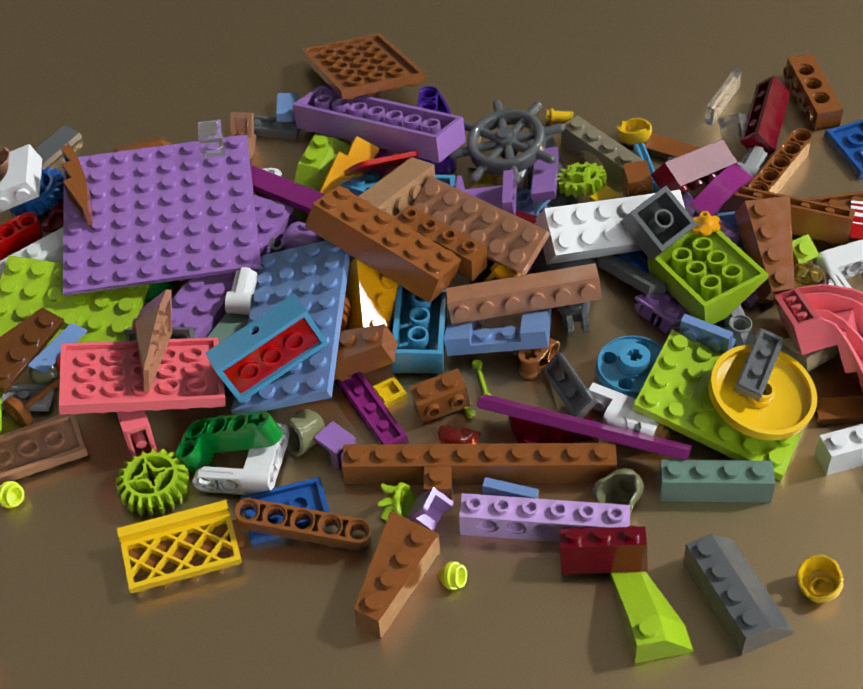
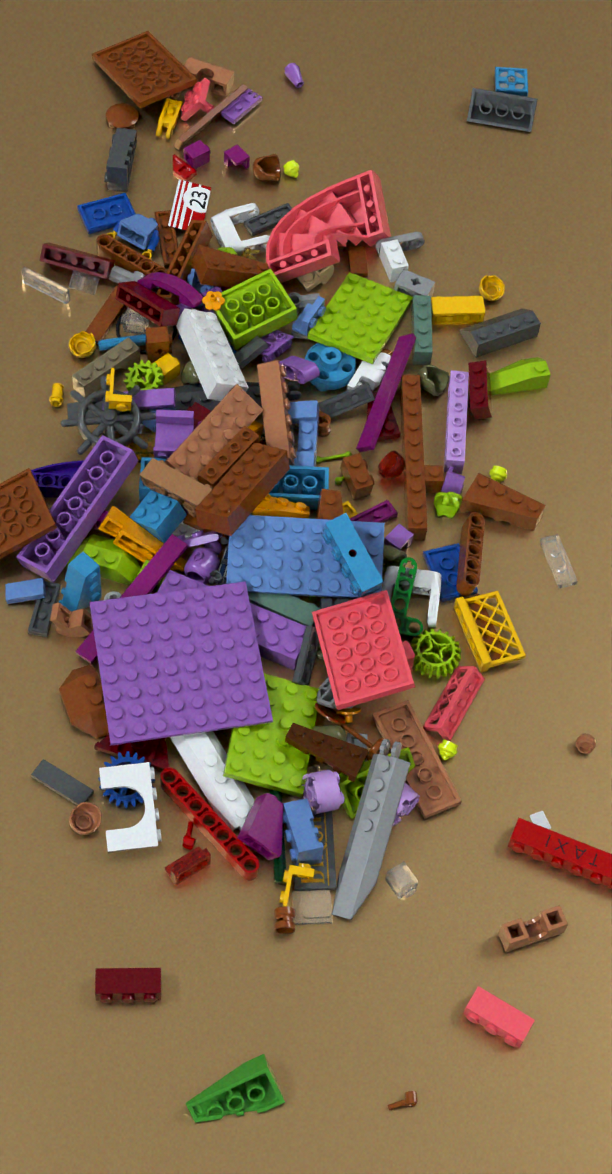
camera: 100 degrees left, 10 degrees up
medium blue sticker [28,323,87,373] -> none
dark orange slope [61,144,93,226] -> none
nougat wedge [132,289,172,393] -> none
clear panel [198,119,225,158] -> none
white piece [225,267,258,315] -> none
red piece [343,151,419,176] -> none
medium blue tile [482,477,539,499] -> none
dark grey brick [620,186,698,261] -> none
yellow dish [708,344,817,440] -> none
dark grey tile [733,328,785,402] -> none
dark orange brick [783,54,844,131] -> none
none -> dark azure wedge [58,552,102,611]
none -> yellow bracket [105,368,132,412]
none -> medium blue torso [106,214,159,260]
none -> medium lavender beam [279,356,320,384]
none -> light grey brick [394,269,435,301]
none -> coral fence [423,666,485,741]
none -> yellow brick [431,296,485,325]
none -> clear tile [540,534,578,588]

